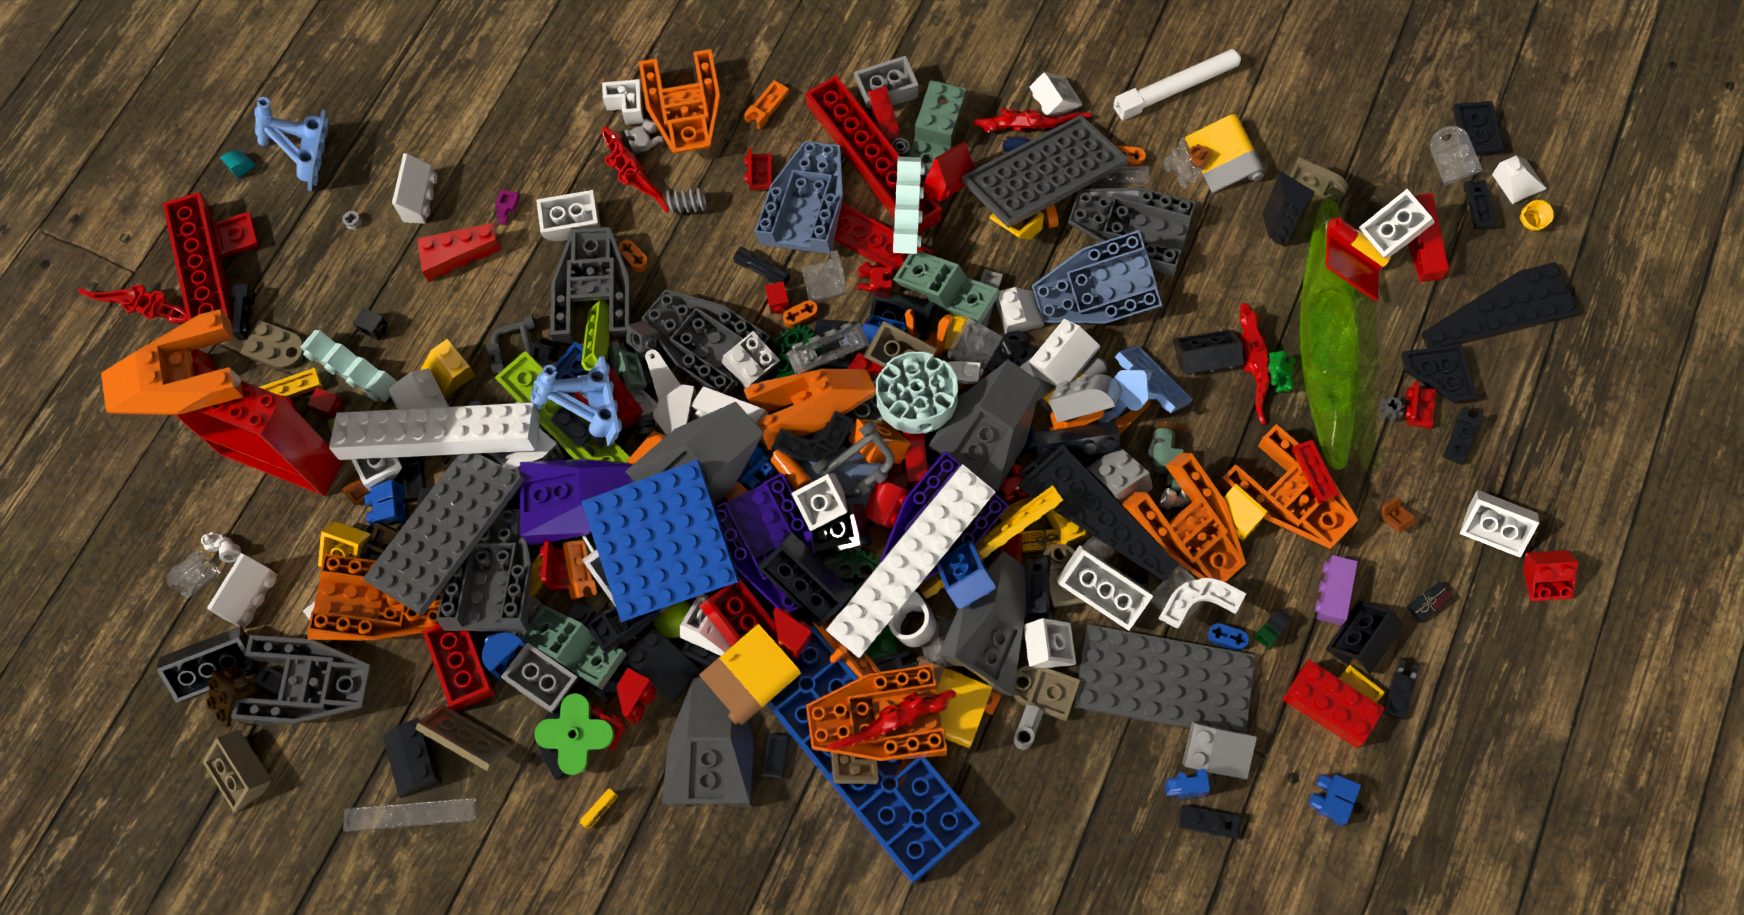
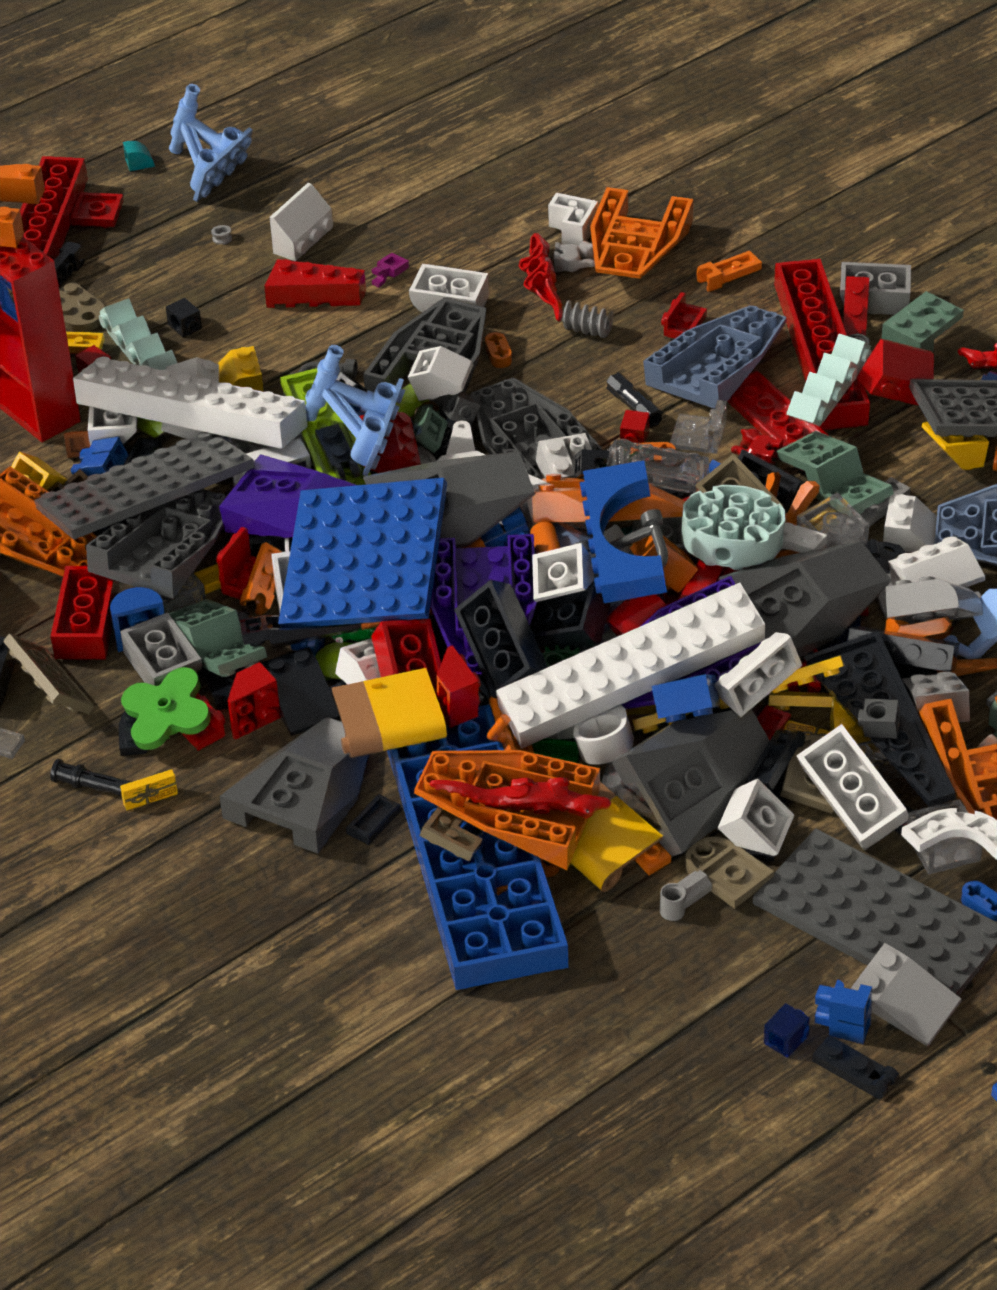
camera: 25 degrees right, 25 degrees down
black plate [771,411,854,462] -> none
none -> black pin [50,759,132,796]
none -> white slope [408,346,473,401]
none -> black hinge [574,449,609,478]
none -> blue arch [580,460,667,603]
none -> white slope [714,632,802,717]
none -> clear blue brick [764,1003,810,1058]
none -> dark grey brick [858,699,901,739]

